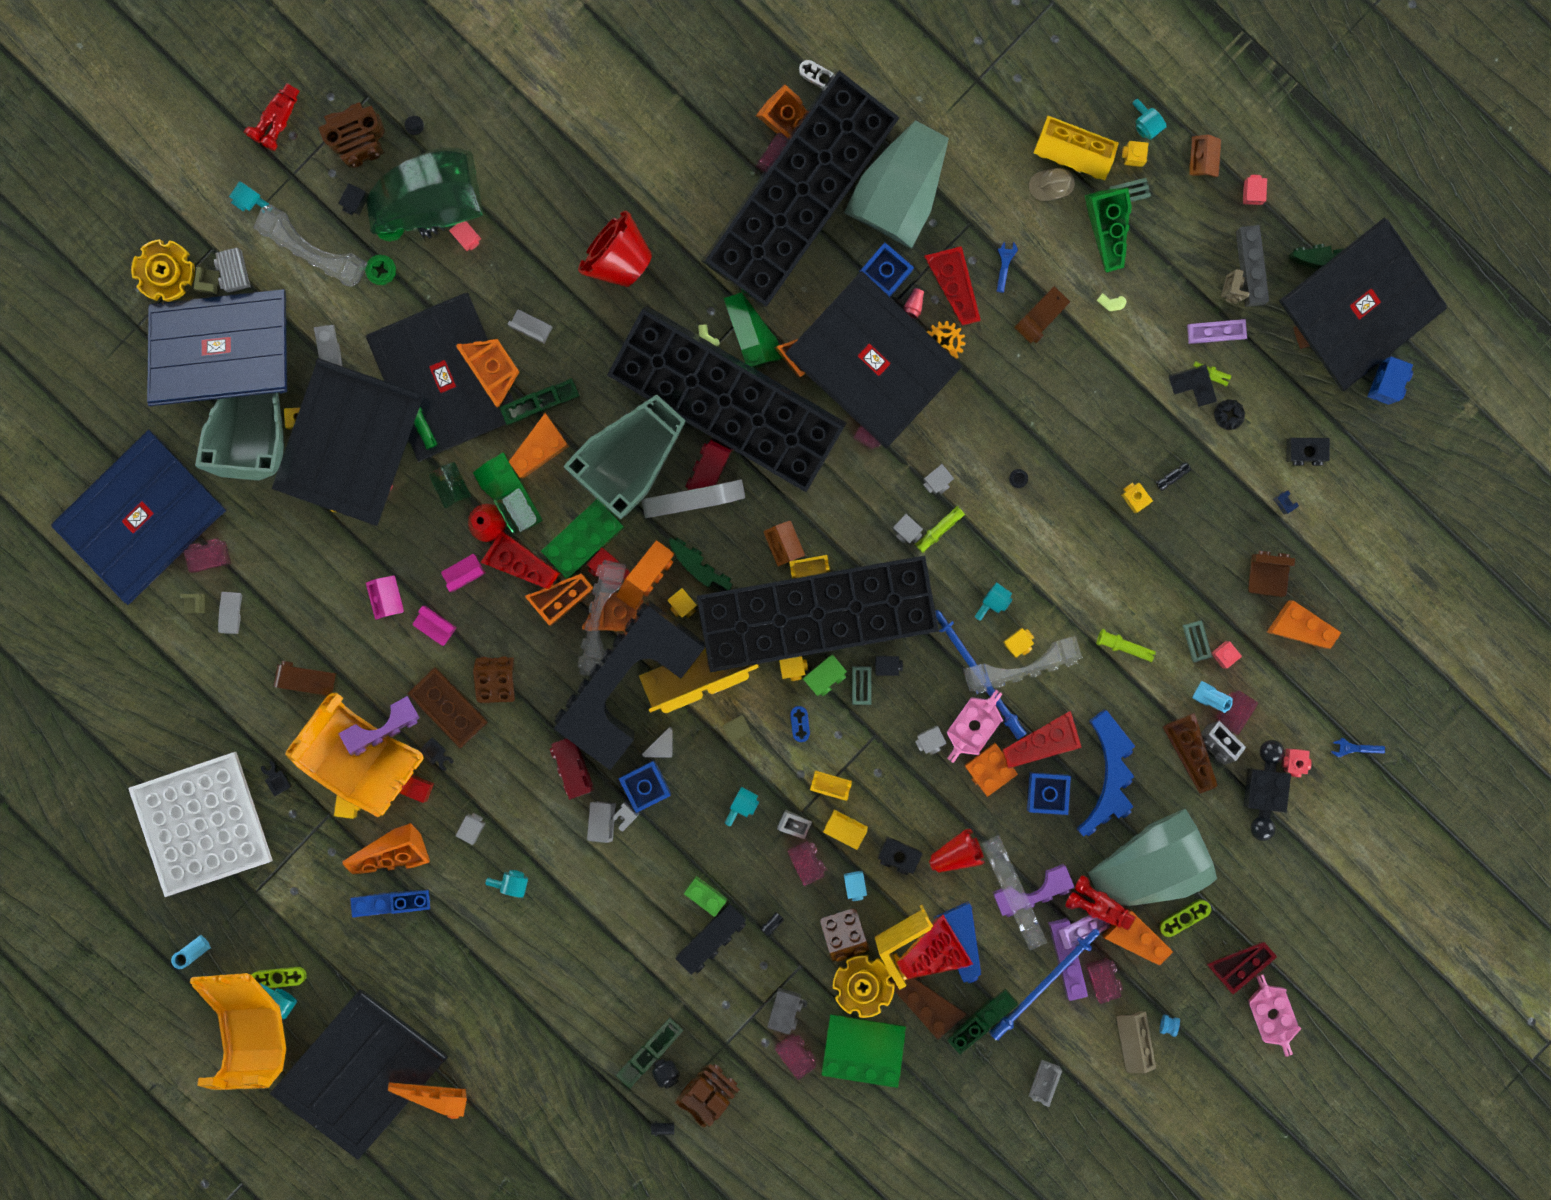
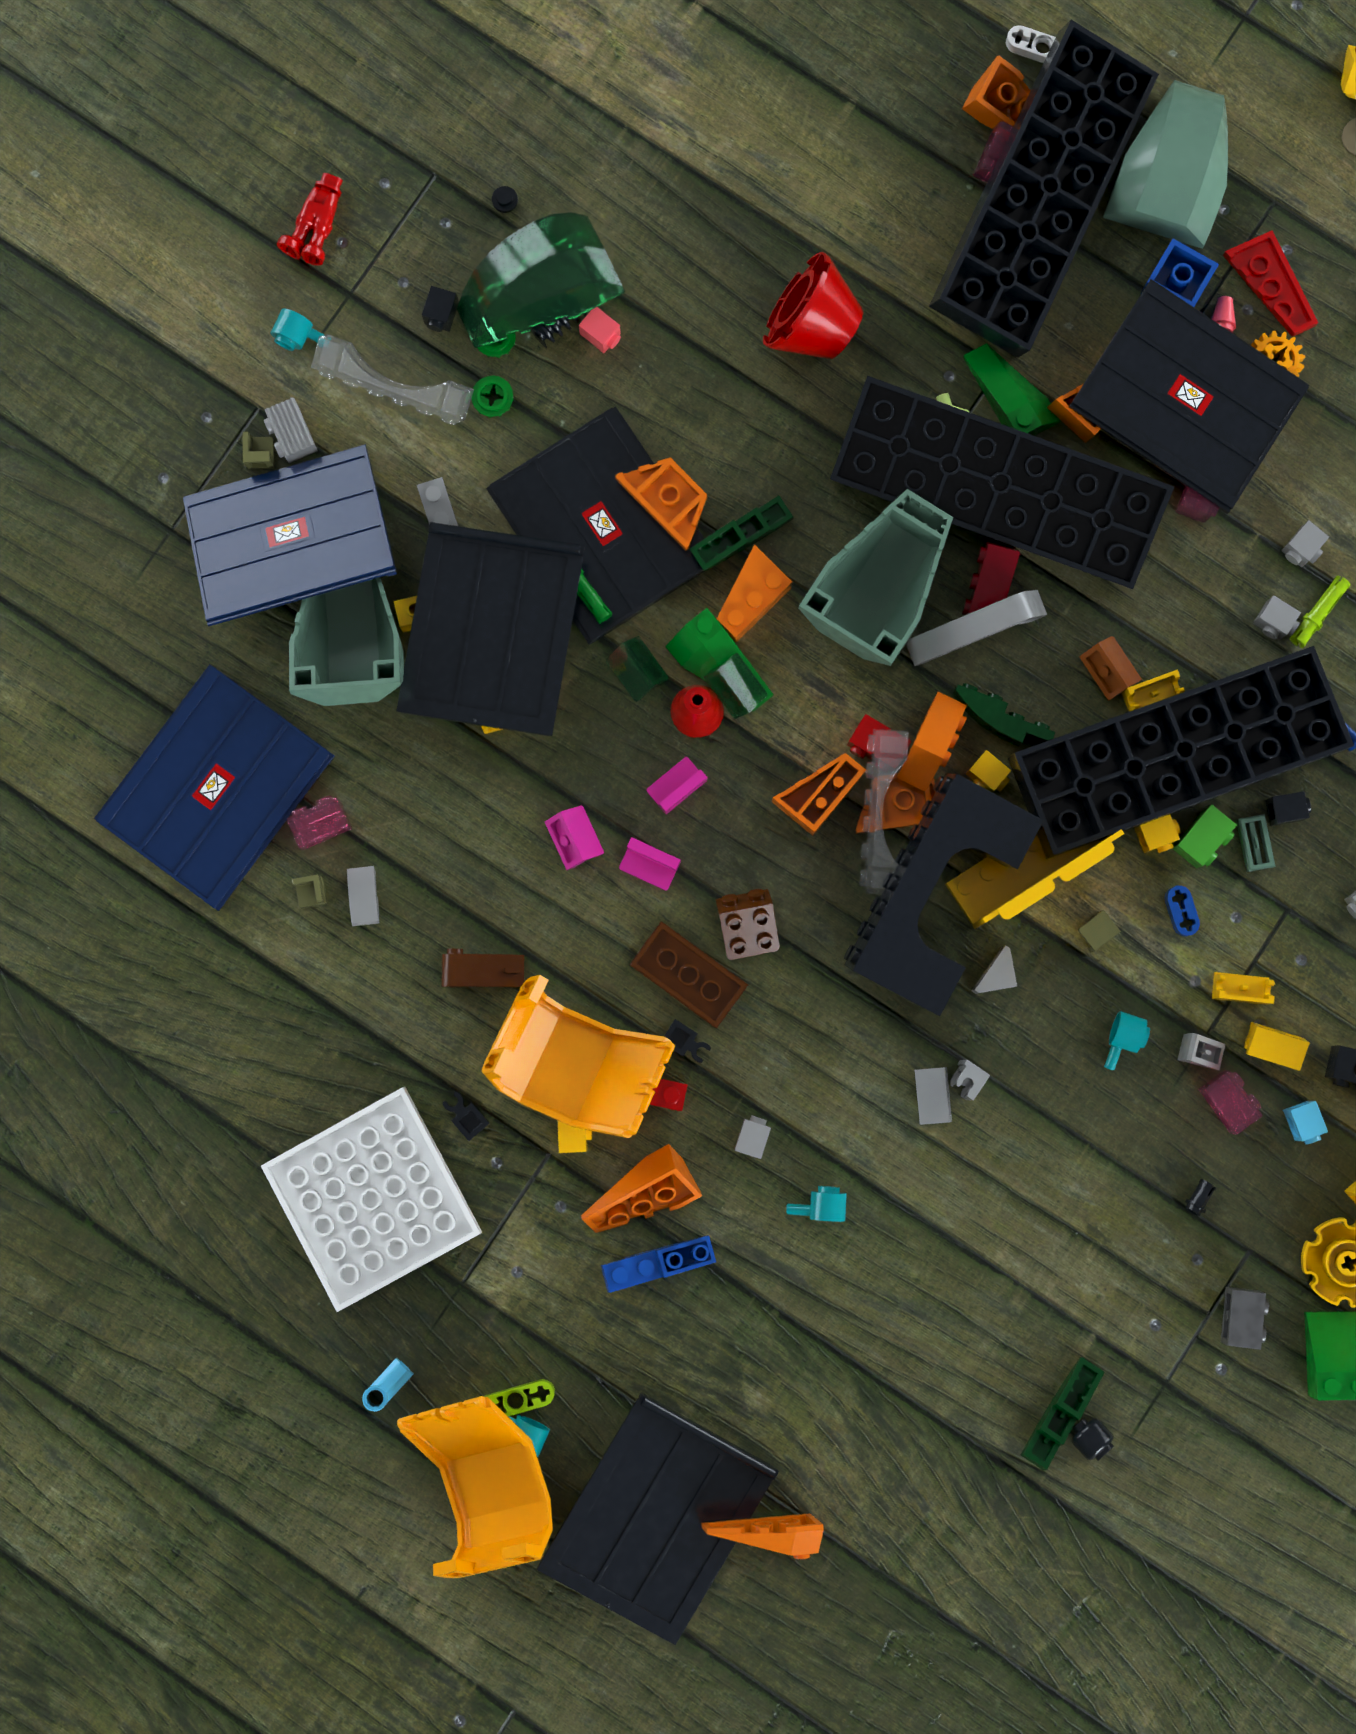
camera: 15 degrees left, 5 degrees down
yellow piece [131,239,195,302] -> none
reddish brown piece [318,102,385,168] -> none
medium lavender arch [338,696,420,756] -> none
red wing [480,531,560,589] -> none
light grey panel [508,310,553,344] -> none
green brick [541,499,625,579] -> none
dark red wedge [550,738,595,800] -> none
blue brick [619,760,671,813] -> none
black pin [651,1121,674,1137] -> none
reddish brown piece [674,1064,740,1128] -> none
black brick [675,902,746,975] -> none
bright green brick [684,876,727,917] -> none
clear pink brick [775,1033,817,1080] -> none
bracket [820,908,869,962] -> none
blue piece [997,242,1018,293] -> none

